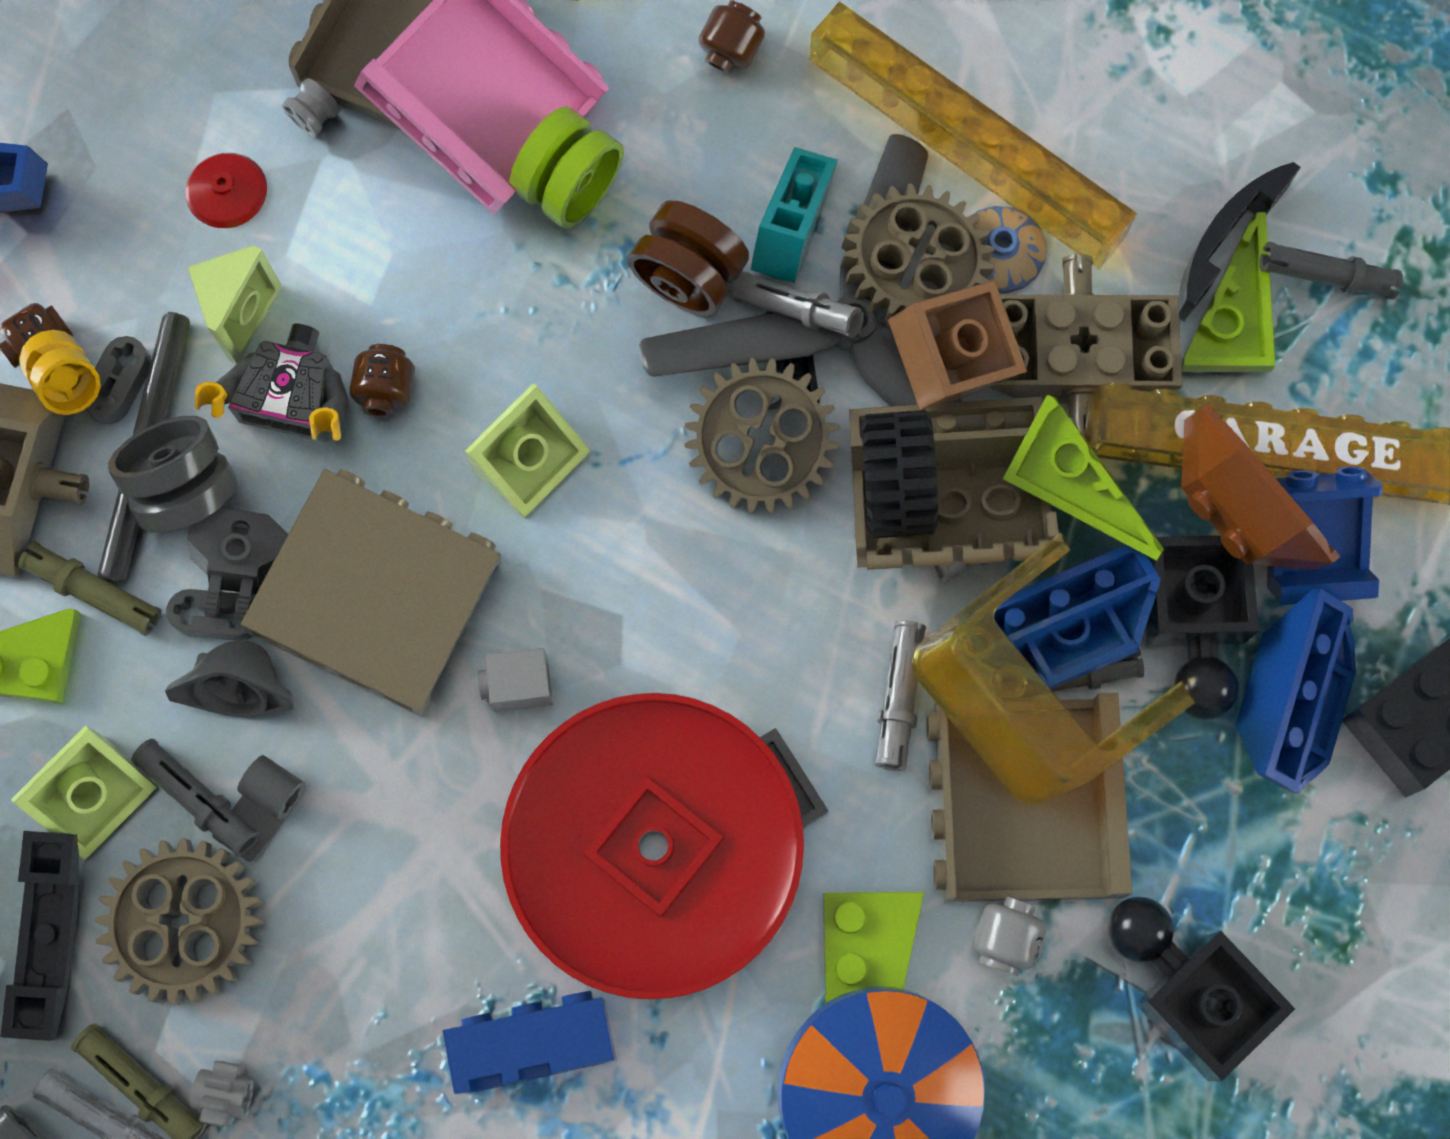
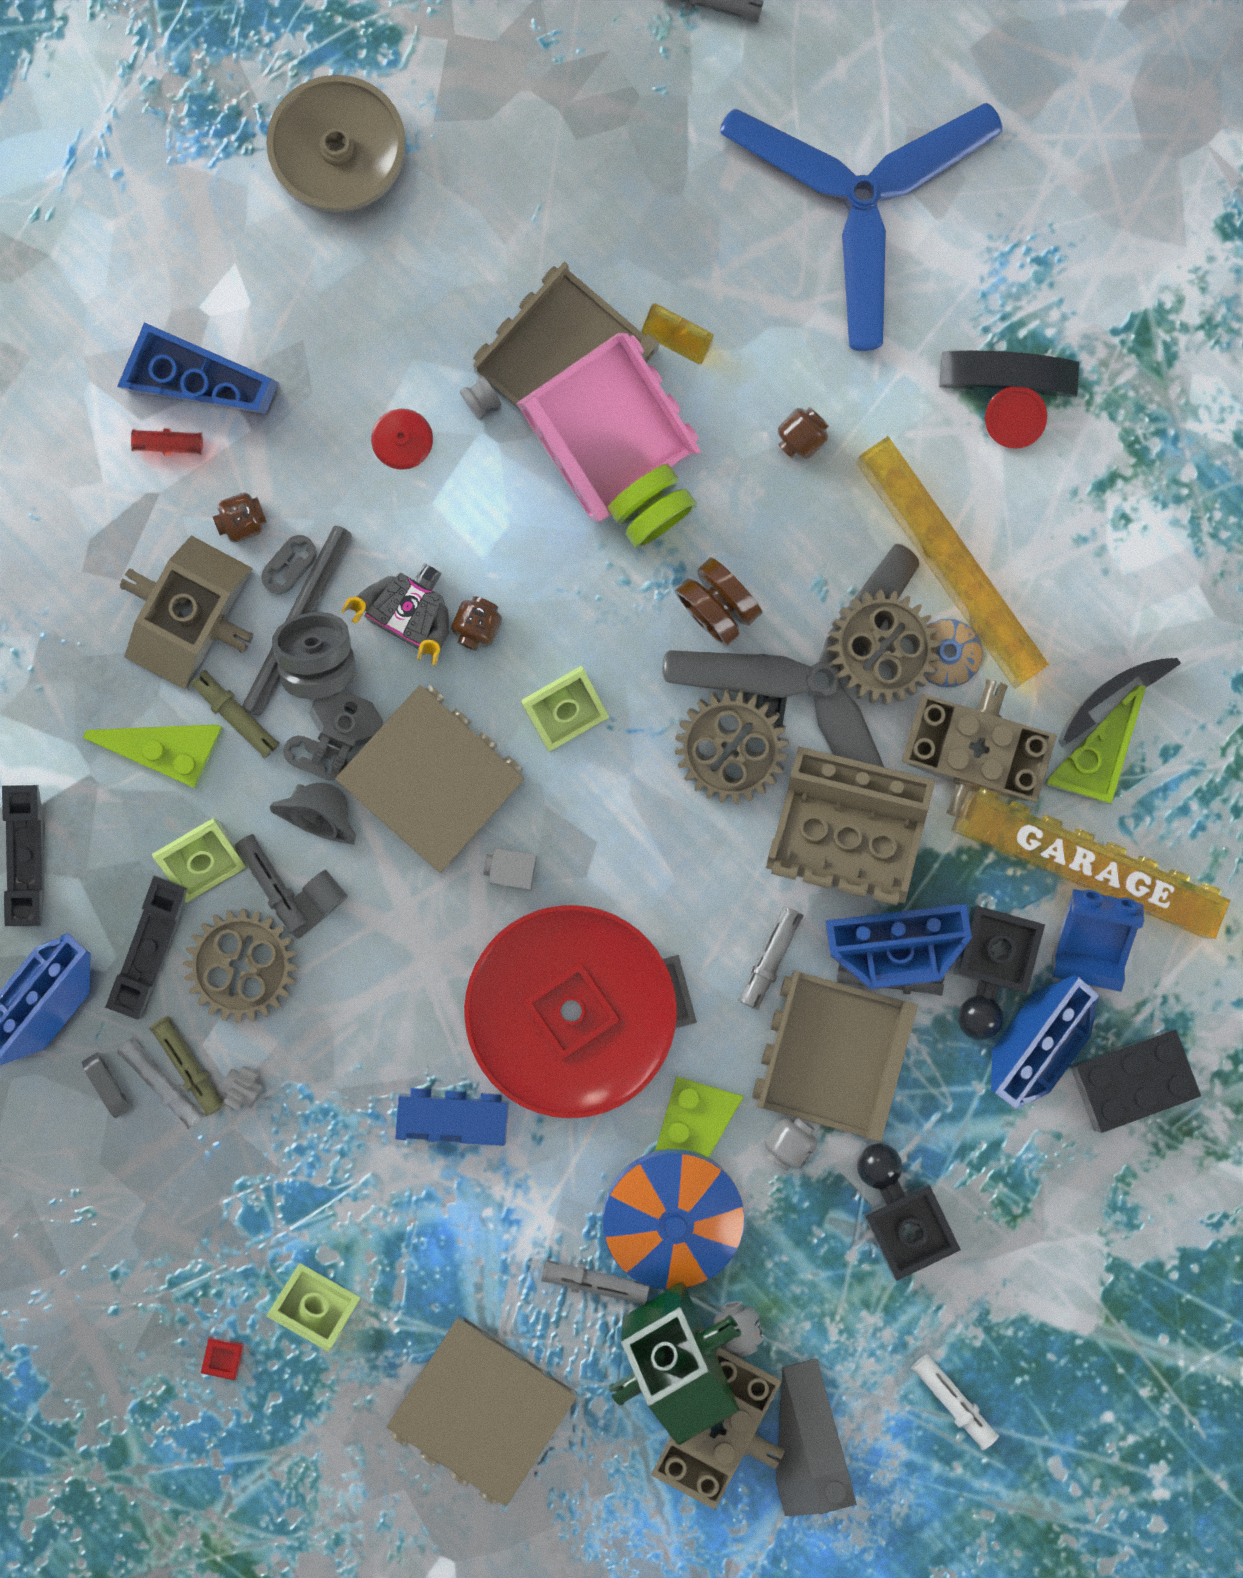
camera: 15 degrees right, 10 degrees up
yellow wheel [19,330,101,415] -> none
yellowish green slope [188,245,282,364] -> none
light grey pin [731,271,864,338] -> none
teal slope [750,147,838,283] -> none
black tyre [861,410,939,538] -> none
medium nougat slope [888,280,1027,410] -> none
clear yellow windscreen [912,533,1195,805] -> none
lime wing [1003,395,1164,561] -> none
dark orange wedge [1181,403,1340,570] -> none
dark grey pin [1259,241,1403,300] -> none

